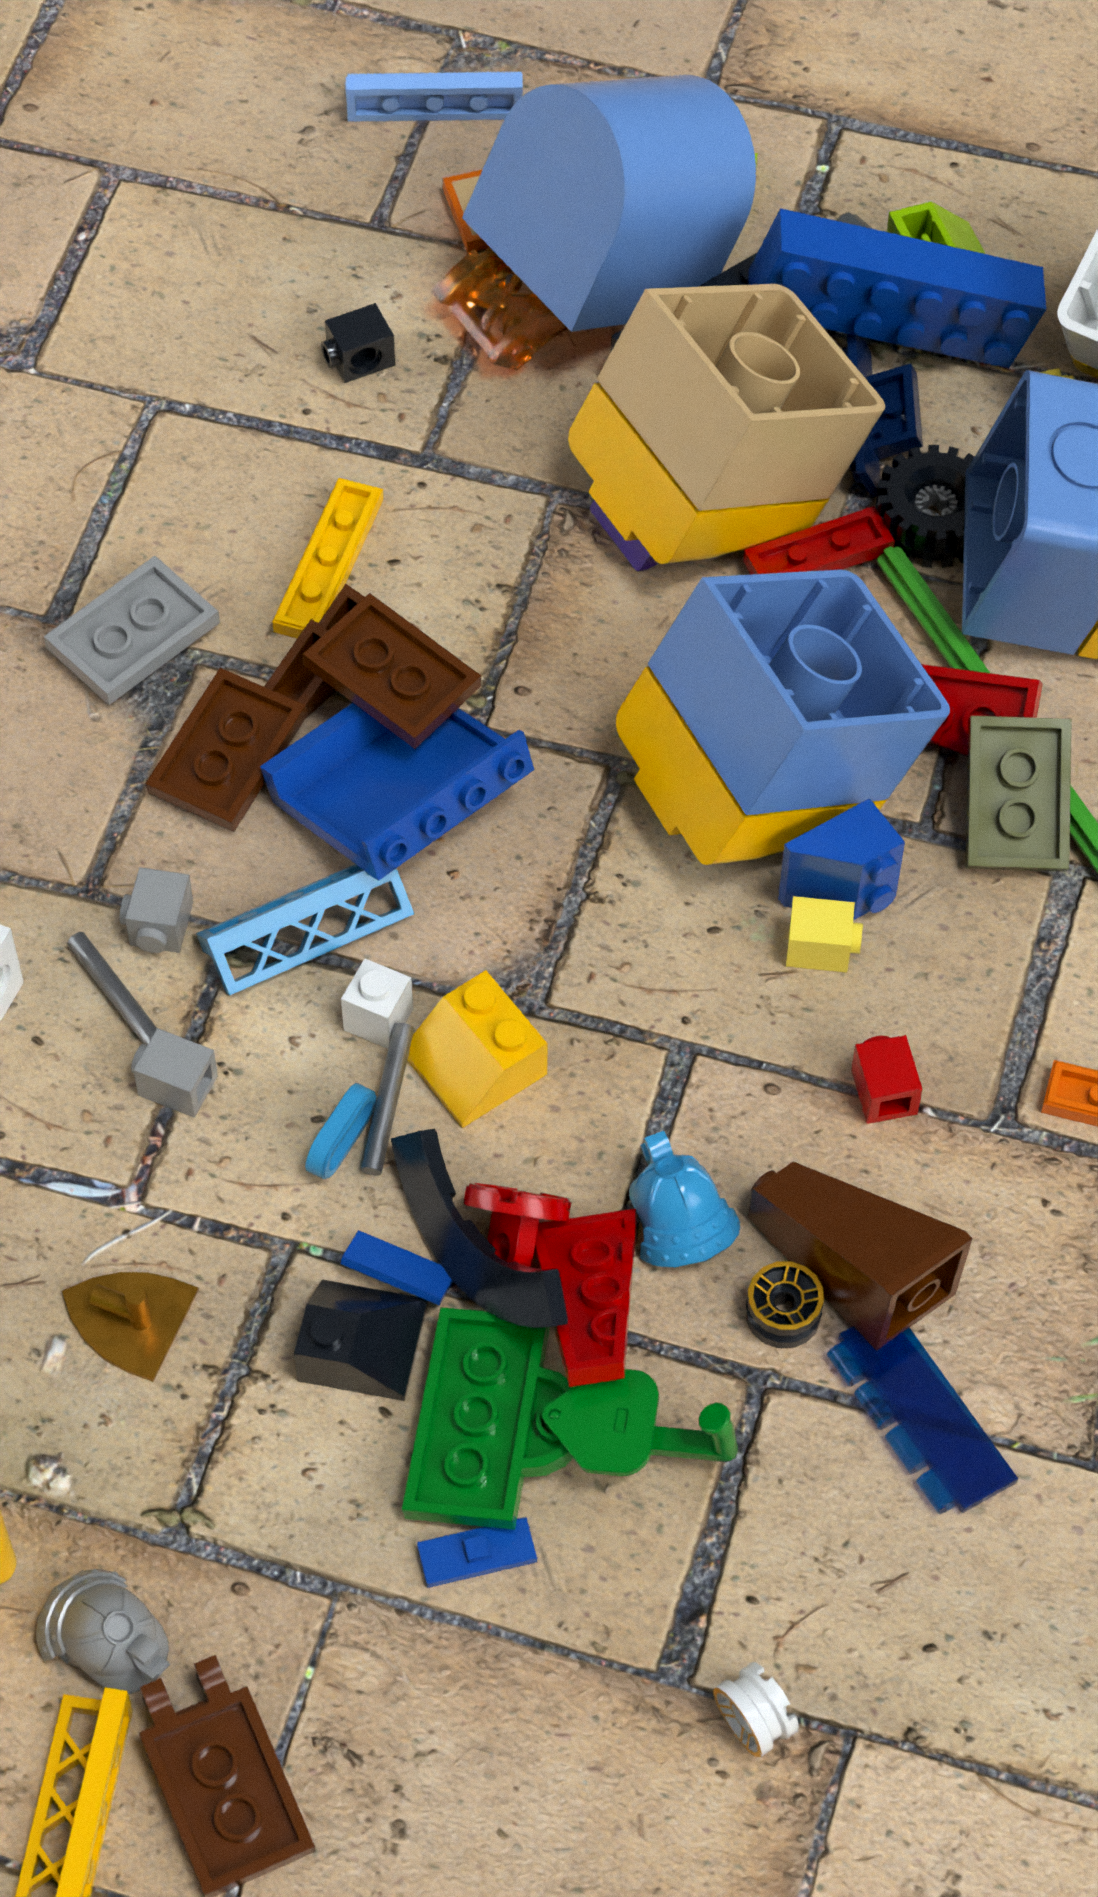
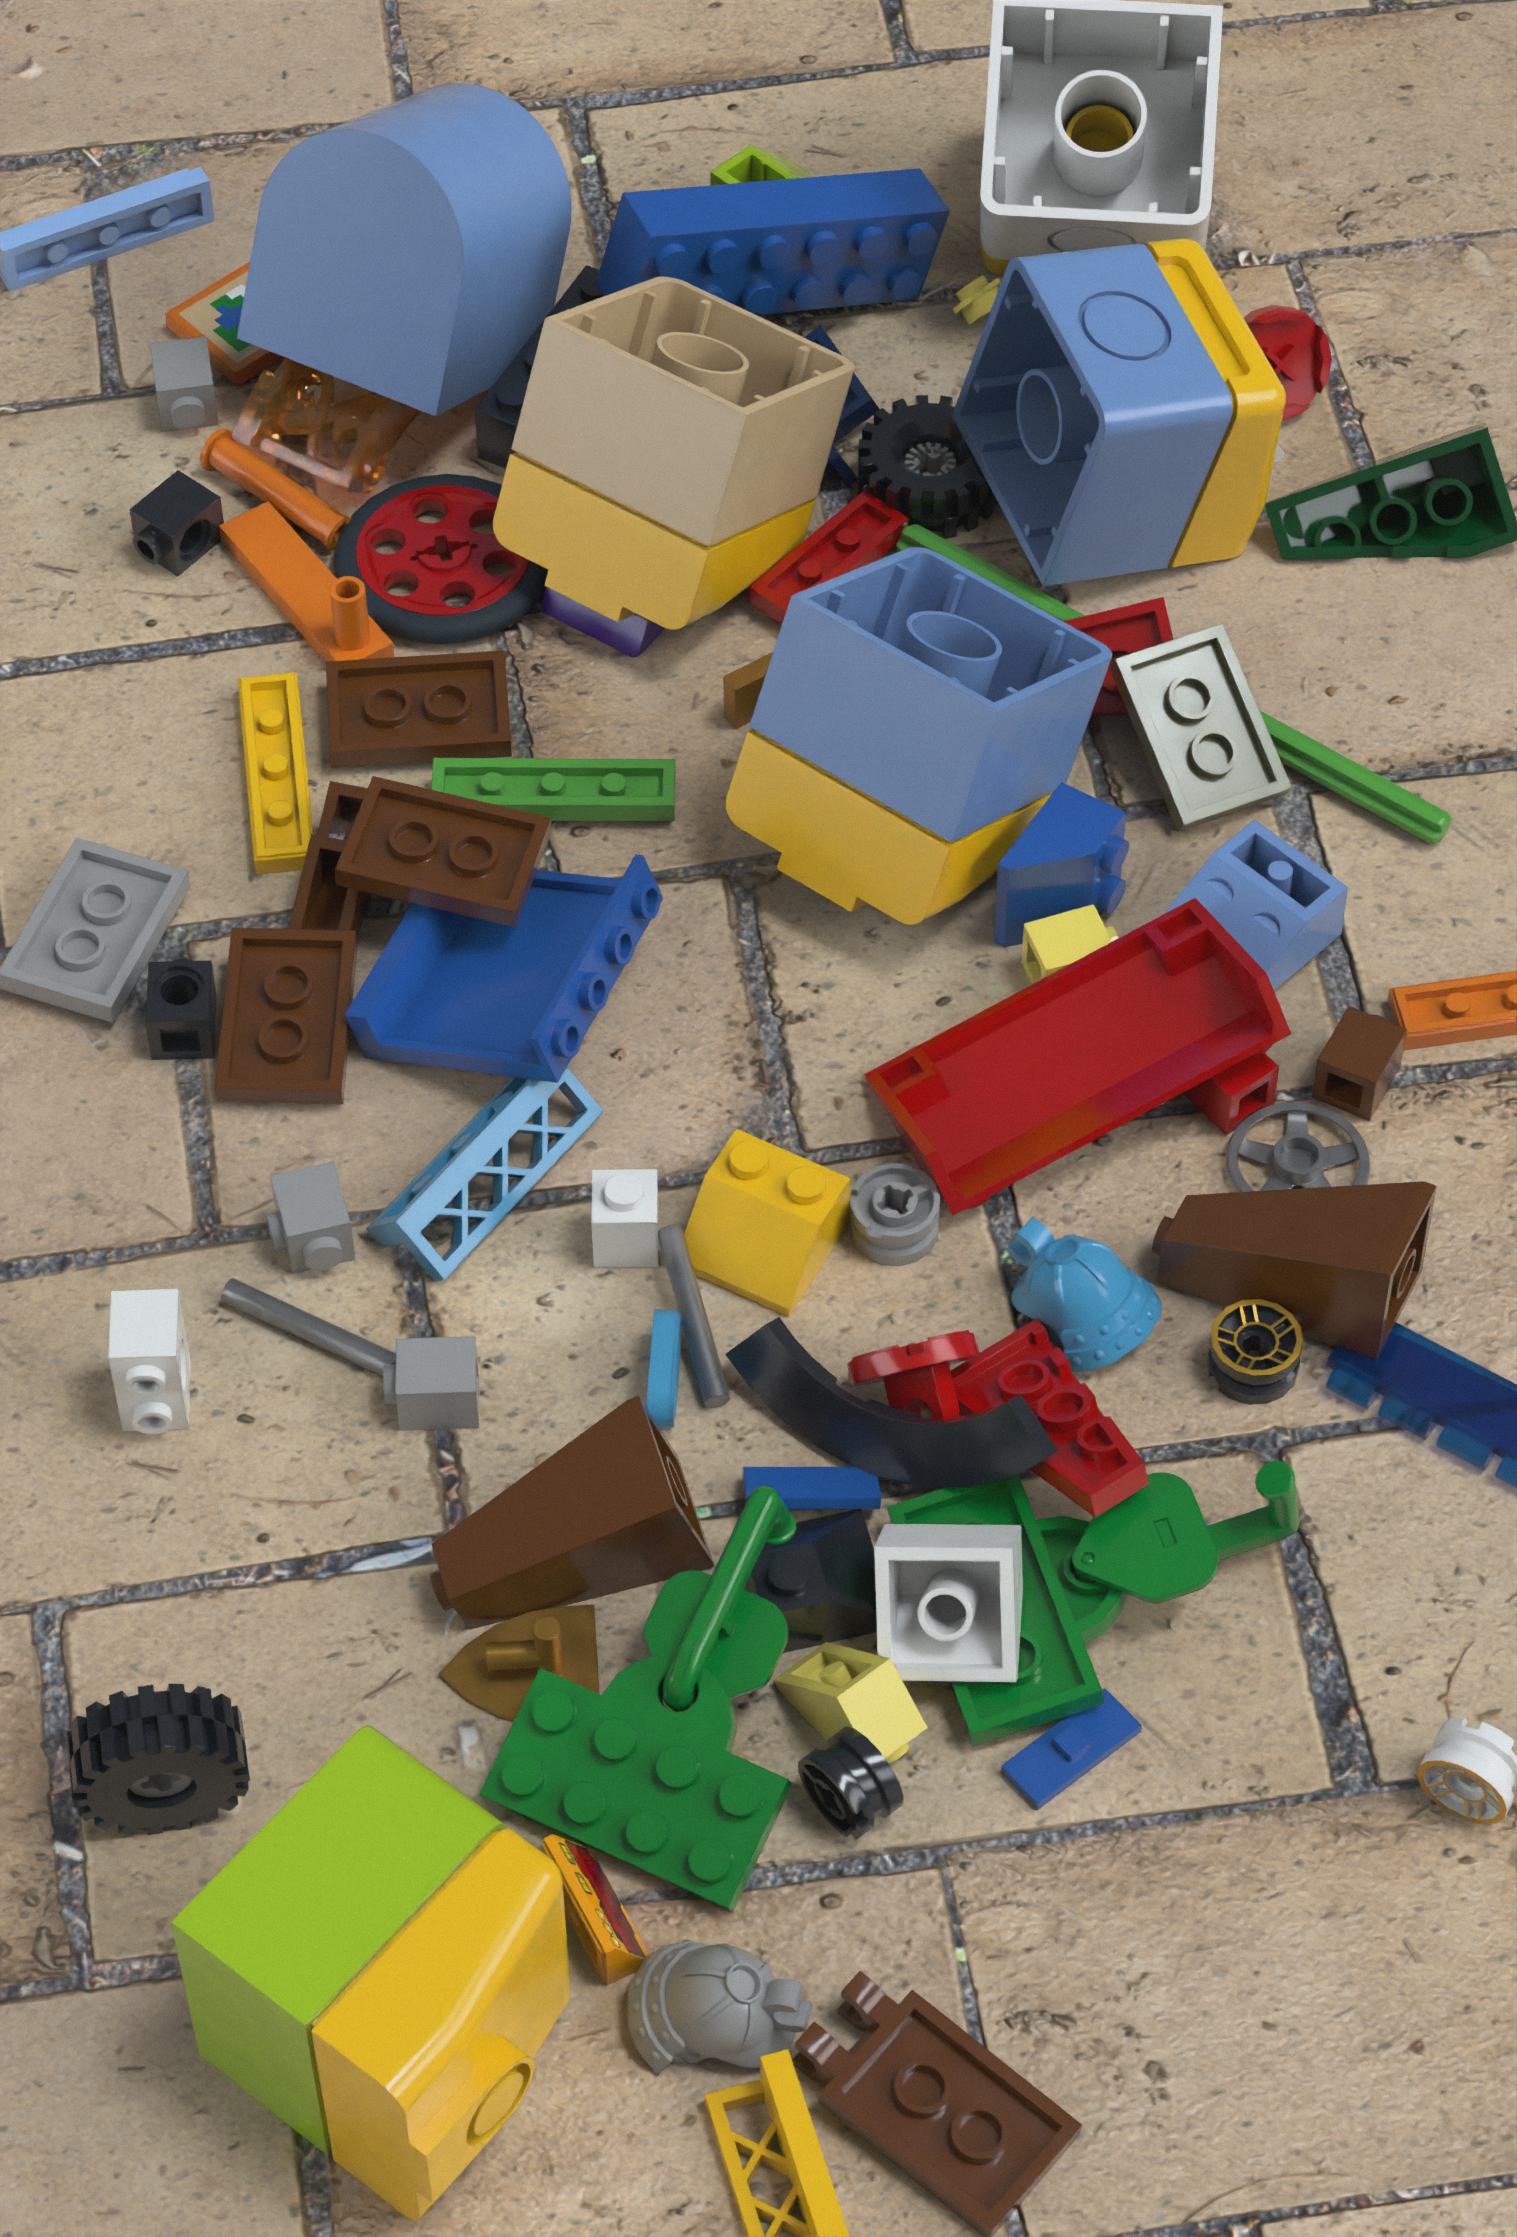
camera: 25 degrees left, 5 degrees down
none -> black brick [145,959,217,1060]
none -> light grey brick [150,336,218,432]
none -> orange pin [199,428,352,550]
none -> orange piece [219,501,395,662]
none -> reddish brown plate [326,650,512,768]
none -> red wedge [333,474,548,644]
none -> reddish brown slope [430,1395,715,1630]
none -> bright green plate [431,758,676,821]
none -> green plate [479,1485,797,1913]
none -> light orange slope [541,1834,649,1985]
none -> light yellow slope [774,1642,927,1763]
none -> black wheel [798,1726,904,1840]
none -> light grey wheel [849,1163,940,1266]
none -> red slope [864,898,1291,1216]
none -> white slope [874,1524,1023,1682]
none -> medium blue slope [1164,819,1348,990]
none -> flat silver wheel [1226,1102,1370,1192]
none -> reddish brown brick [1312,1006,1407,1121]

